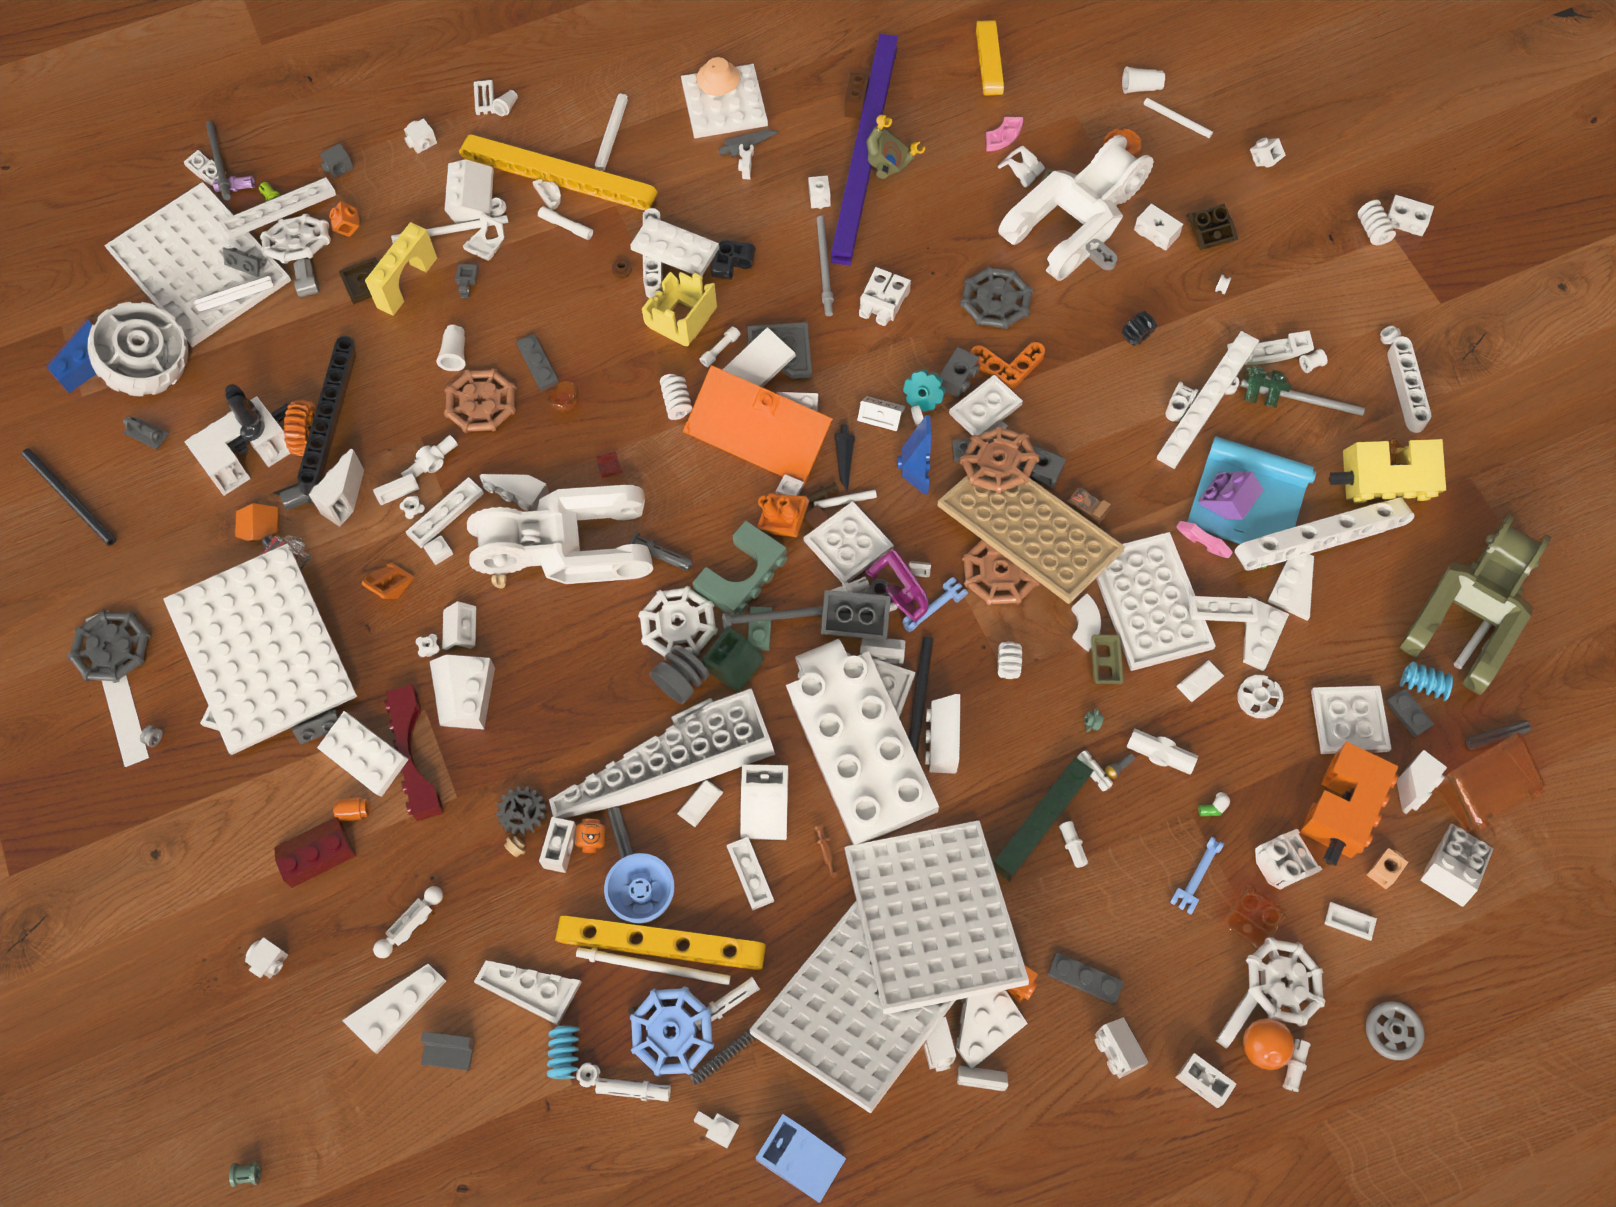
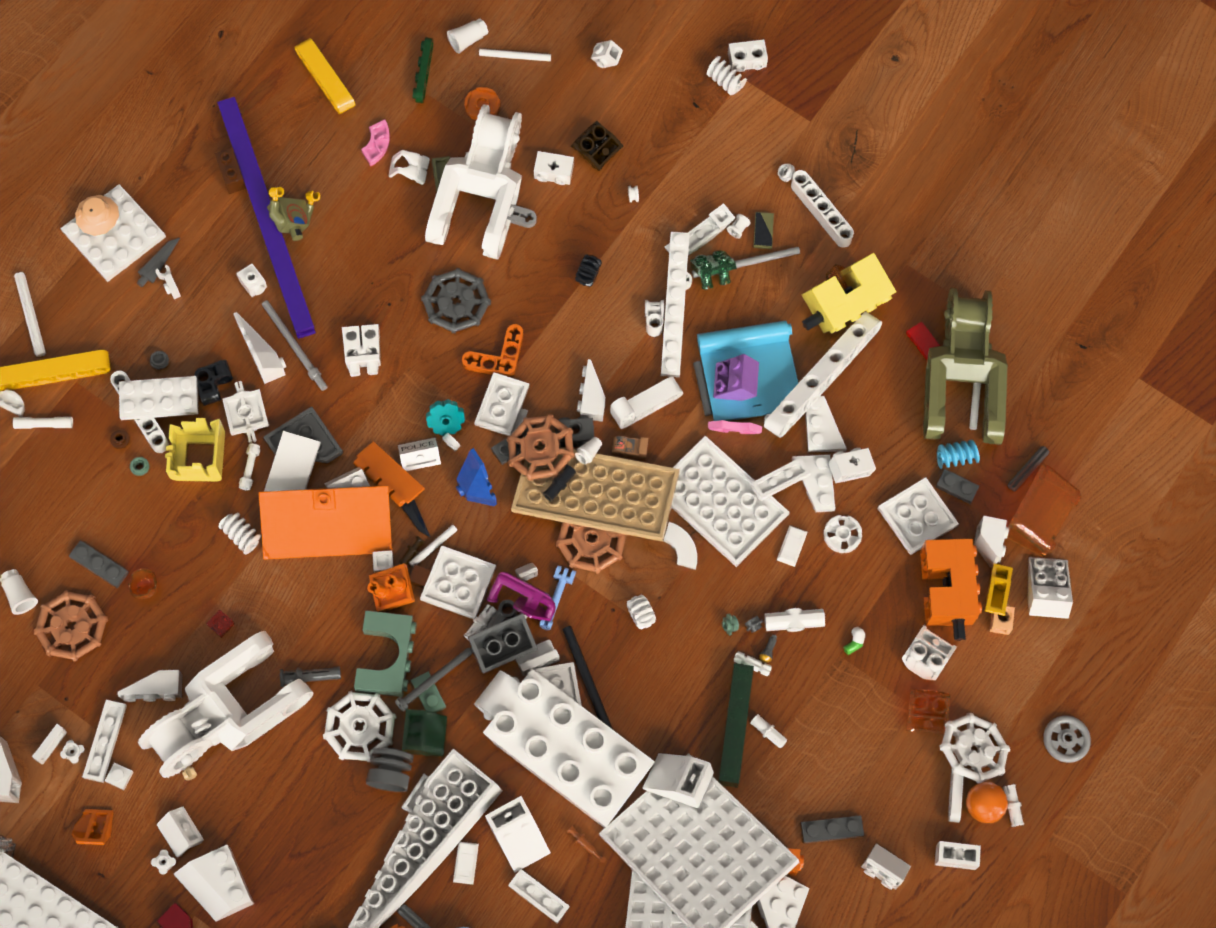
camera: 35 degrees left, 5 degrees up
white pin [401,435,458,479] -> none
white slope [925,694,960,773] -> none
dark grey brick [939,347,980,398] -> none
olive piece [1091,635,1123,684] -> none
light blue hinge [1170,837,1224,915] -> none
white tile [1324,902,1377,941] -> none
none -> sand green plate [130,457,150,476]
none -> dark grey plate [150,351,169,370]
none -> white plate [222,381,269,443]
none -> white wedge [233,312,286,384]
none -> orange windscreen [353,441,425,507]
none -> dark green plate [413,37,434,103]
none -> black pin [543,465,576,502]
none -> white cone [575,437,602,465]
none -> white slope [577,359,606,422]
none -> white beam [610,377,683,429]
none -> white slope [643,753,714,808]
none -> dark grey bar [693,361,712,416]
none -> dark grey plate [745,616,763,633]
none -> black tile [753,212,774,249]
none -> white brick [828,448,876,483]
none -> red tile [906,321,940,360]
none -> yellow slope [985,563,1013,616]

